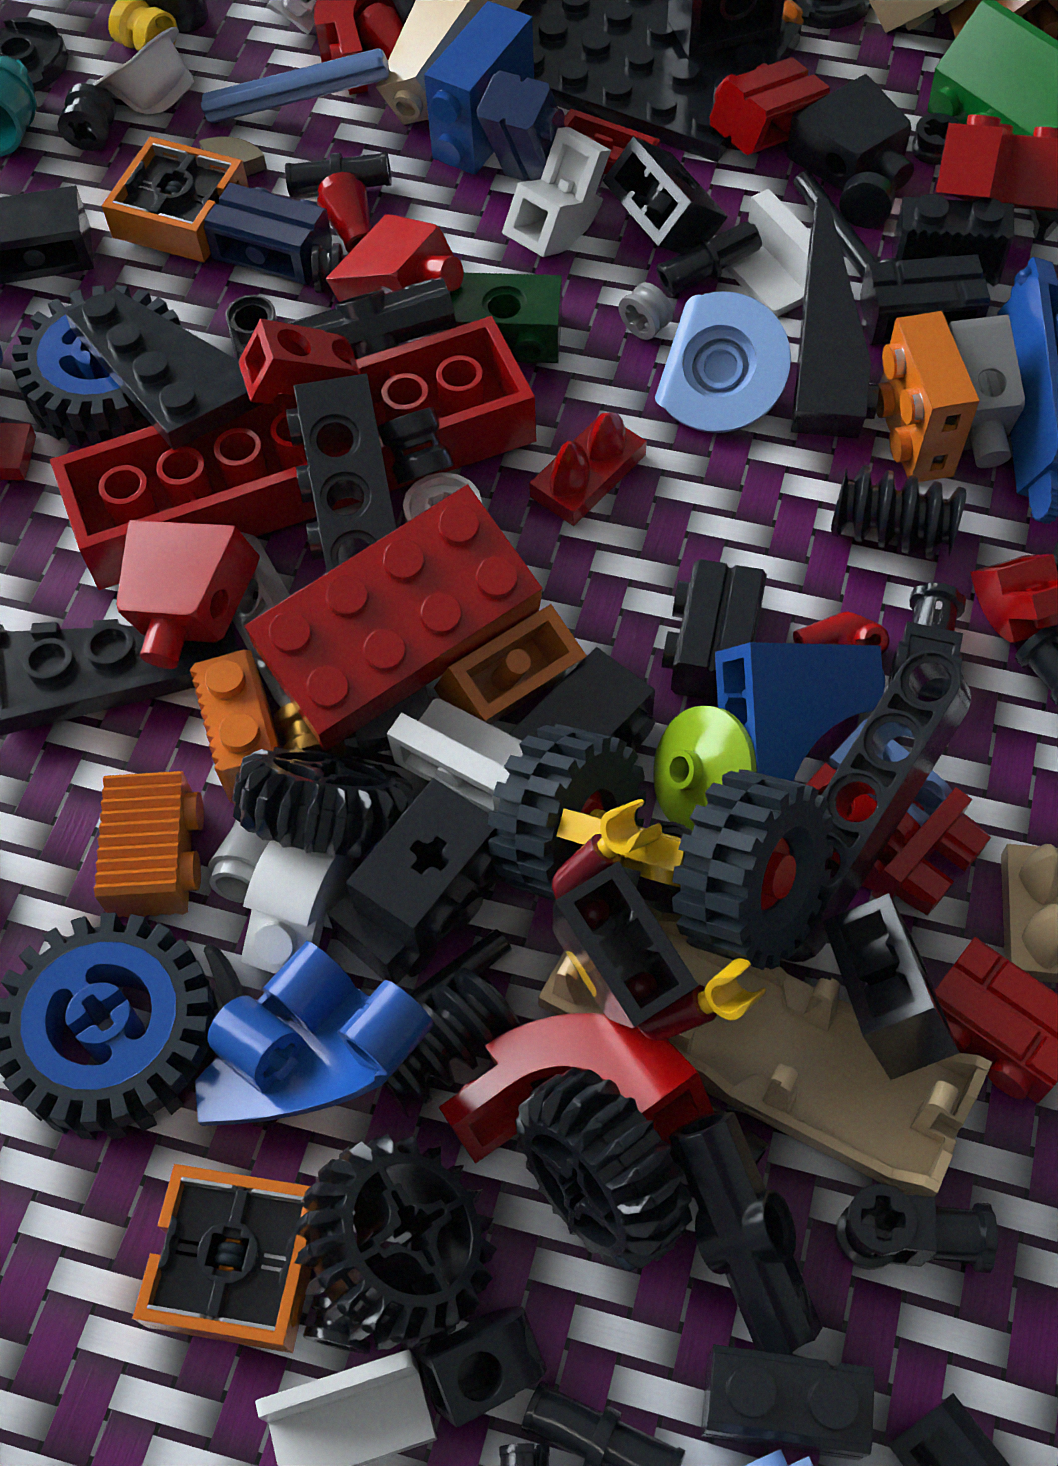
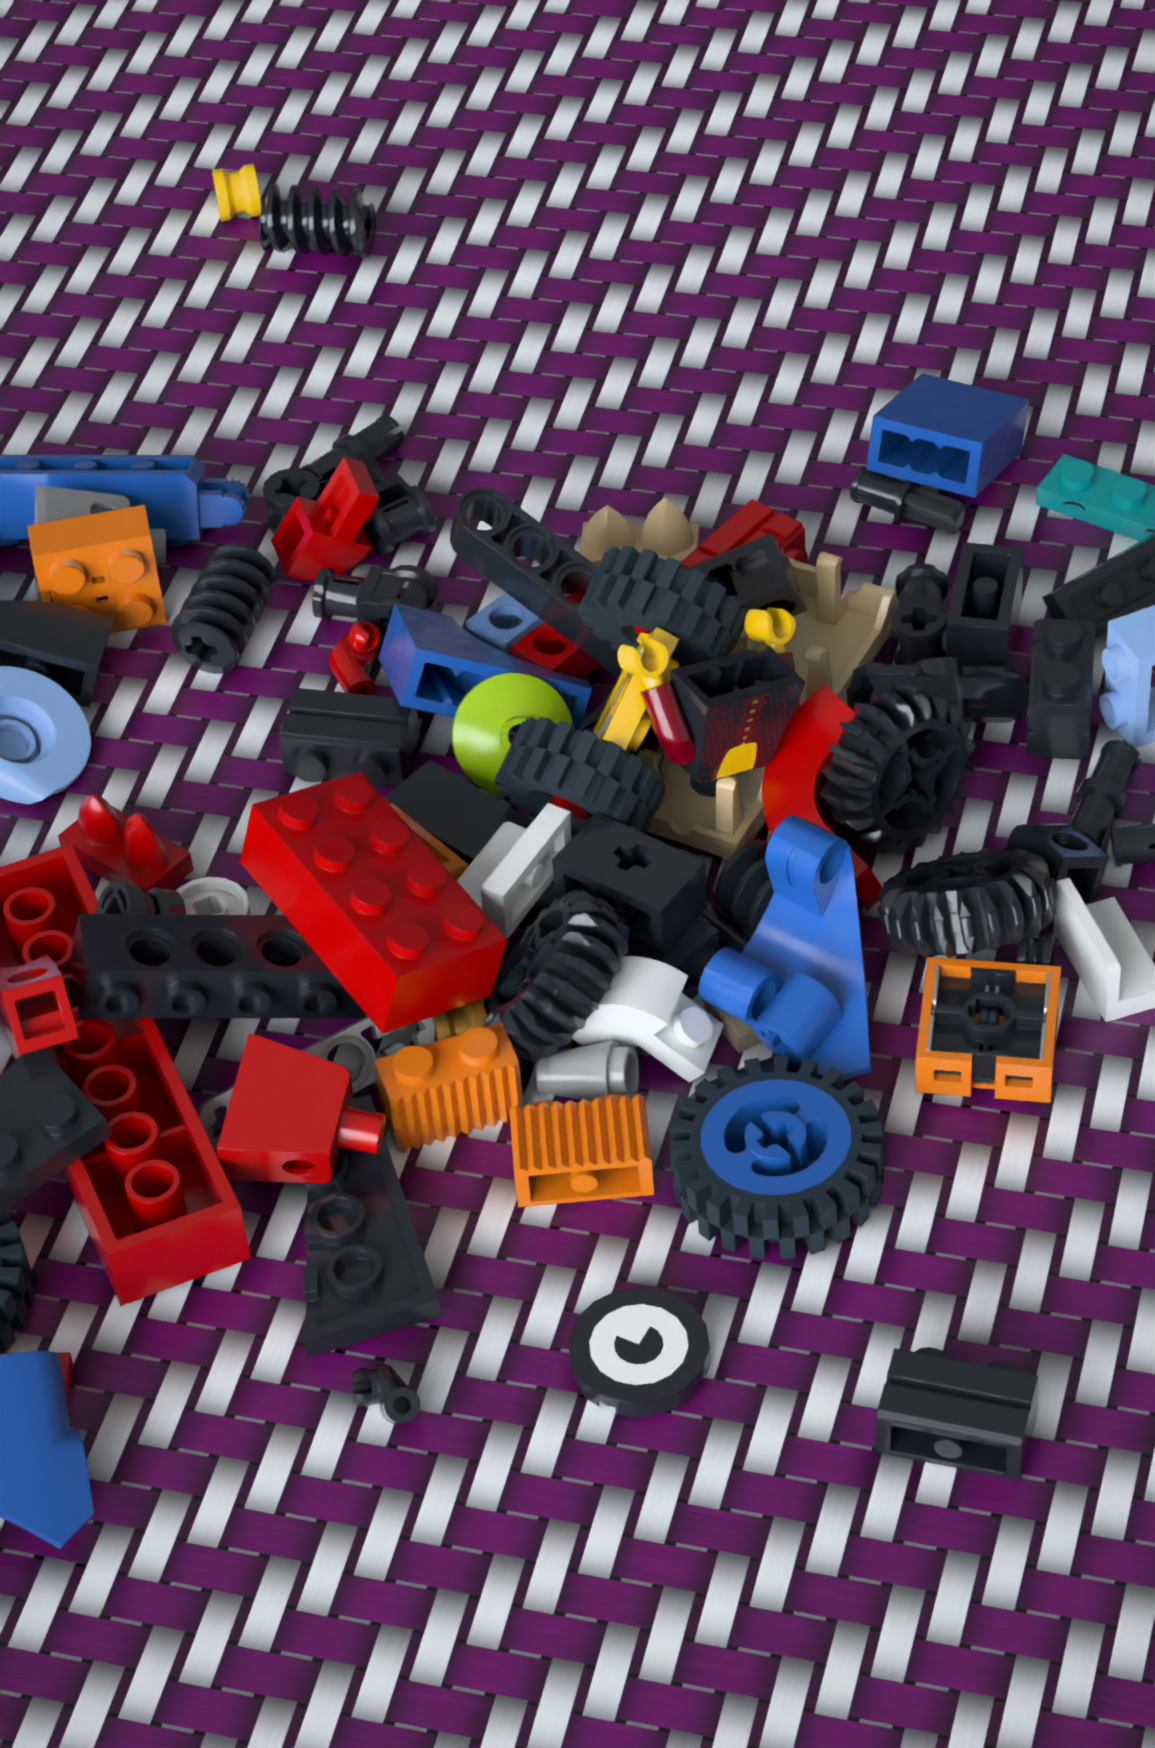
camera: 90 degrees left, 15 degrees down
none -> black brick [946,542,1024,667]

